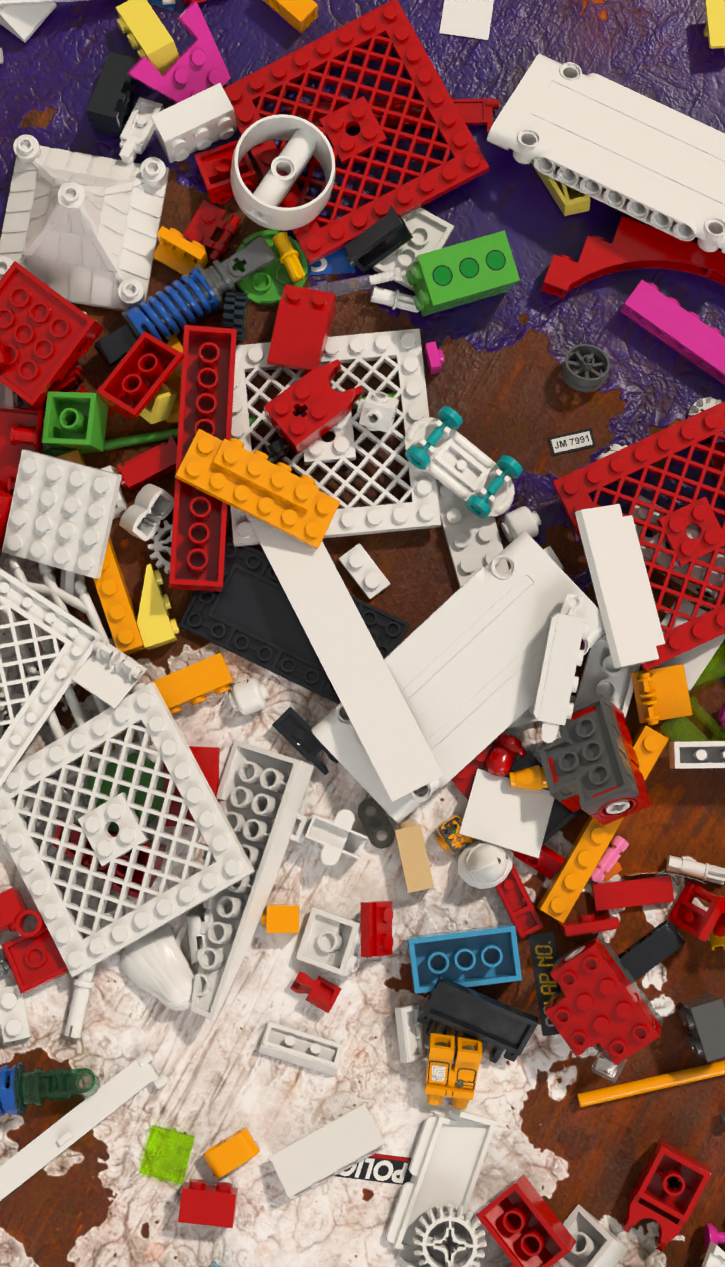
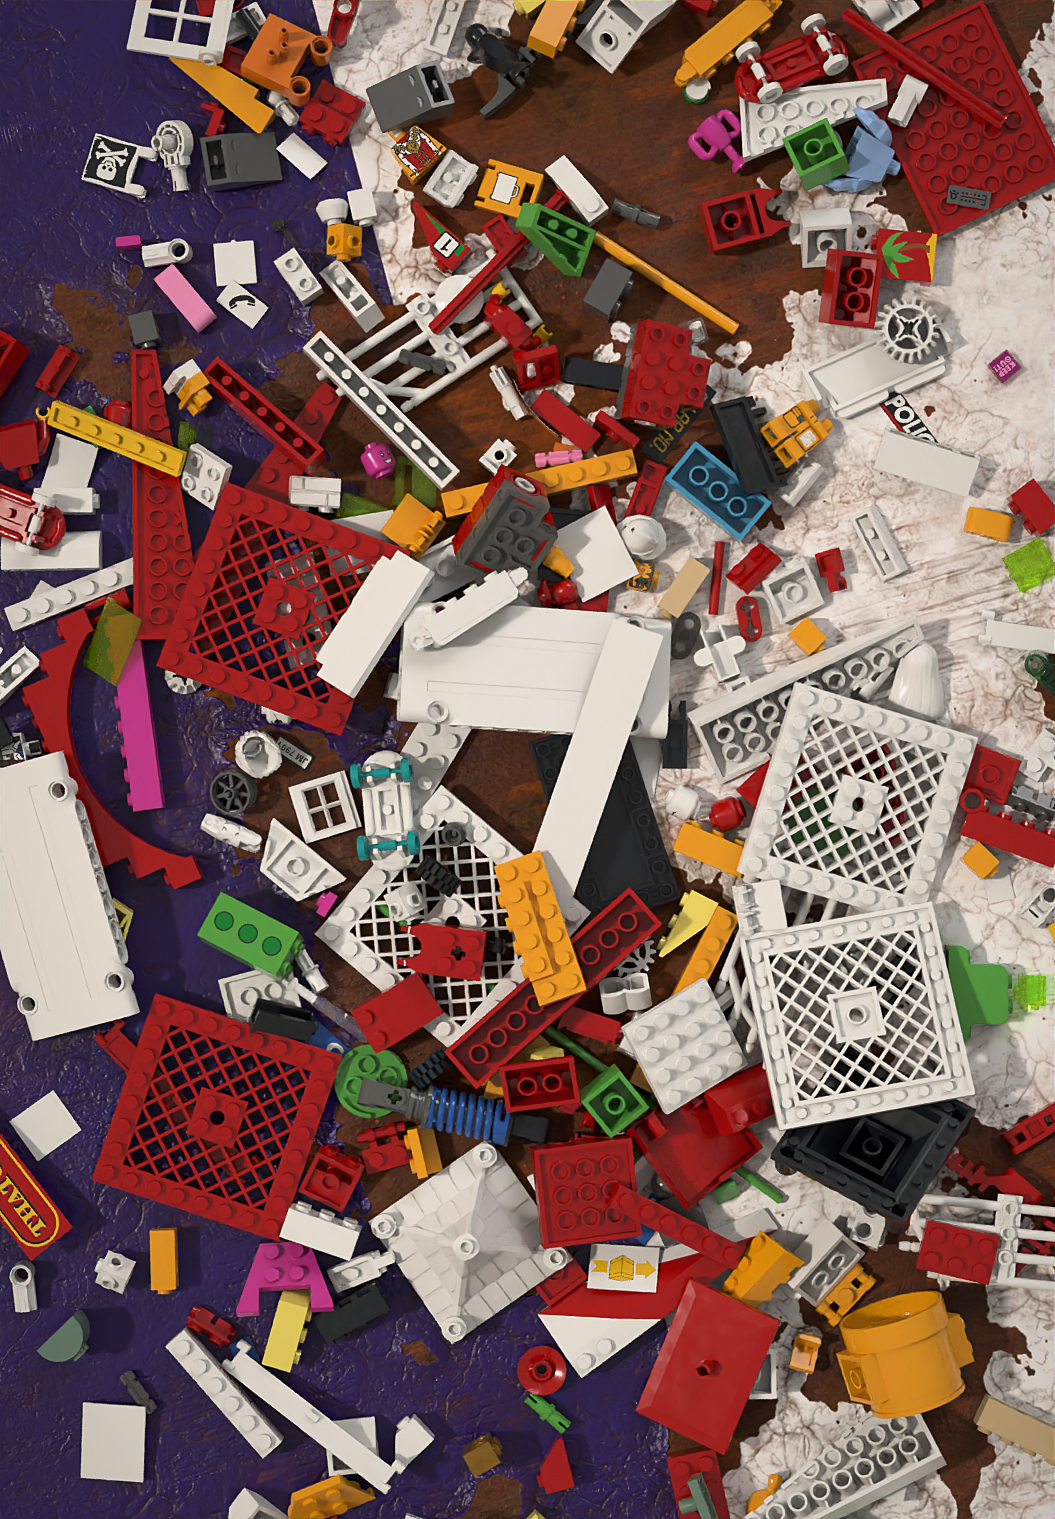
camera: 125 degrees left, 5 degrees up
white pin [64,965,96,1038] -> none
white cylinder [230,114,336,231] -> none
yellow axle [272,232,305,283] -> none
white plate [339,543,391,600] -> none
white head [501,506,541,542] -> none
none -> white hinge [201,813,262,853]
none -> white hair [235,730,282,779]
none -> white wing [260,818,347,902]
none -> white piece [289,770,362,844]
none -> black tyre [415,855,462,898]
none -> dark grey plate [442,822,466,846]
none -> white brick [479,439,517,476]
none -> white sticker [630,737,661,799]
none -> red bar [708,541,725,615]
none -> red head [709,796,747,832]
none -> red beam [735,596,762,642]

